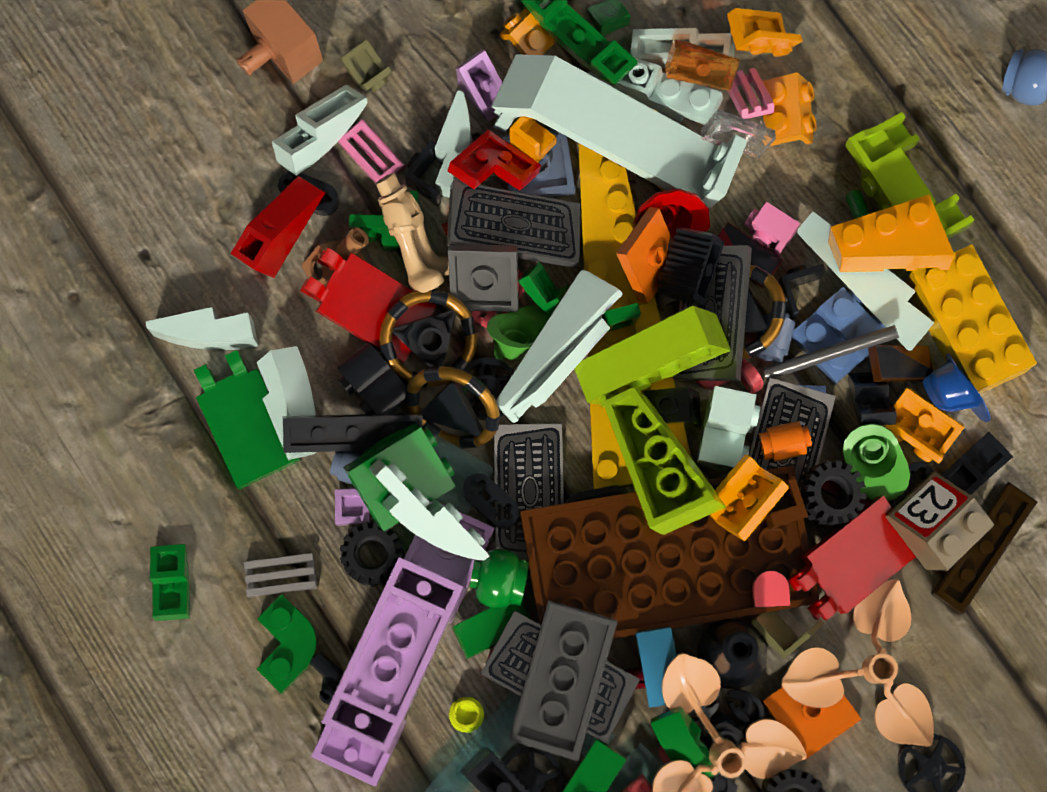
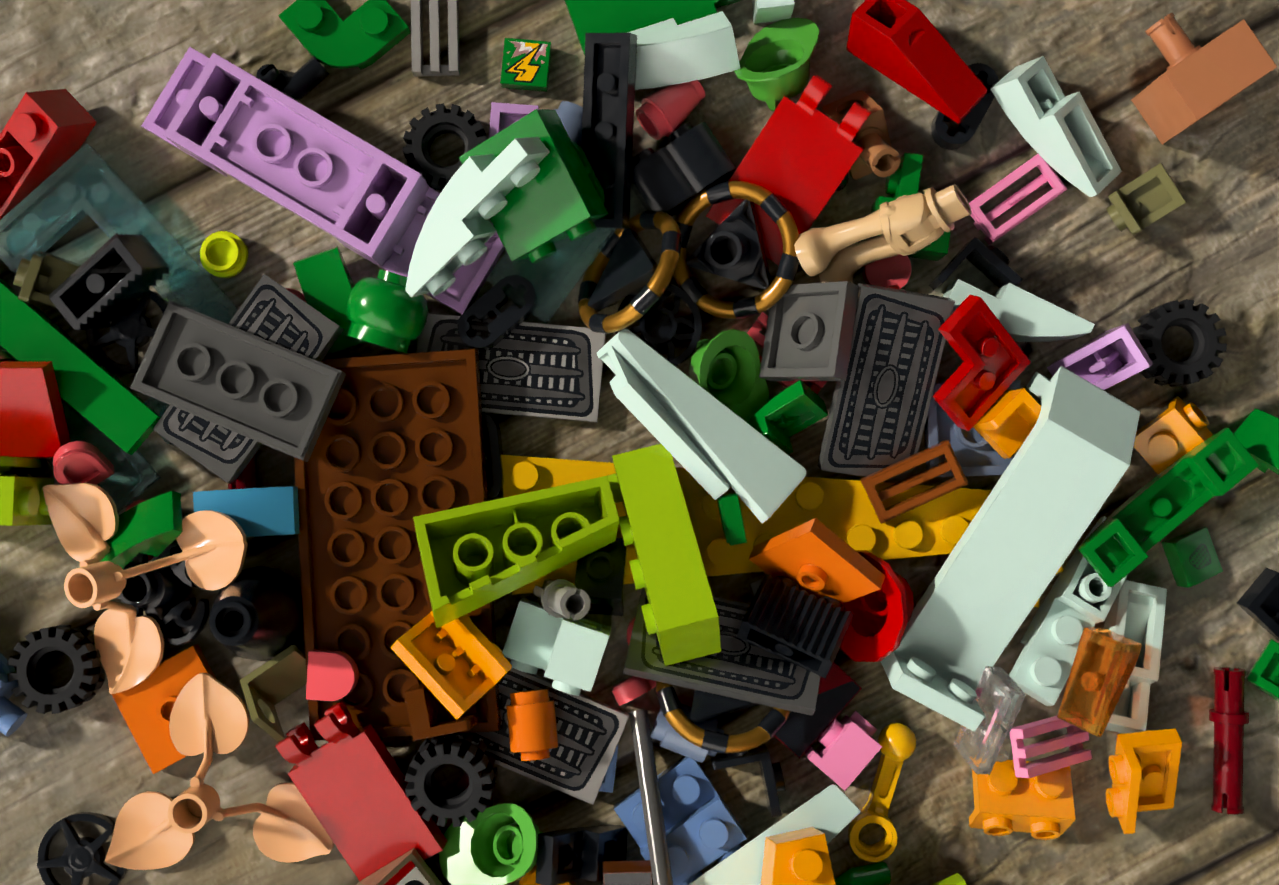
camera: 90 degrees right, 10 degrees up
none -> tile [500,38,552,92]
none -> light grey axle [533,579,591,620]
none -> coral cone [636,80,706,140]
none -> bright green piece [734,18,820,112]
none -> yellow piece [848,723,916,862]
none -> dark orange tile [860,440,968,524]
none -> coral tile [863,255,912,289]
none -> black tyre [1133,299,1227,387]

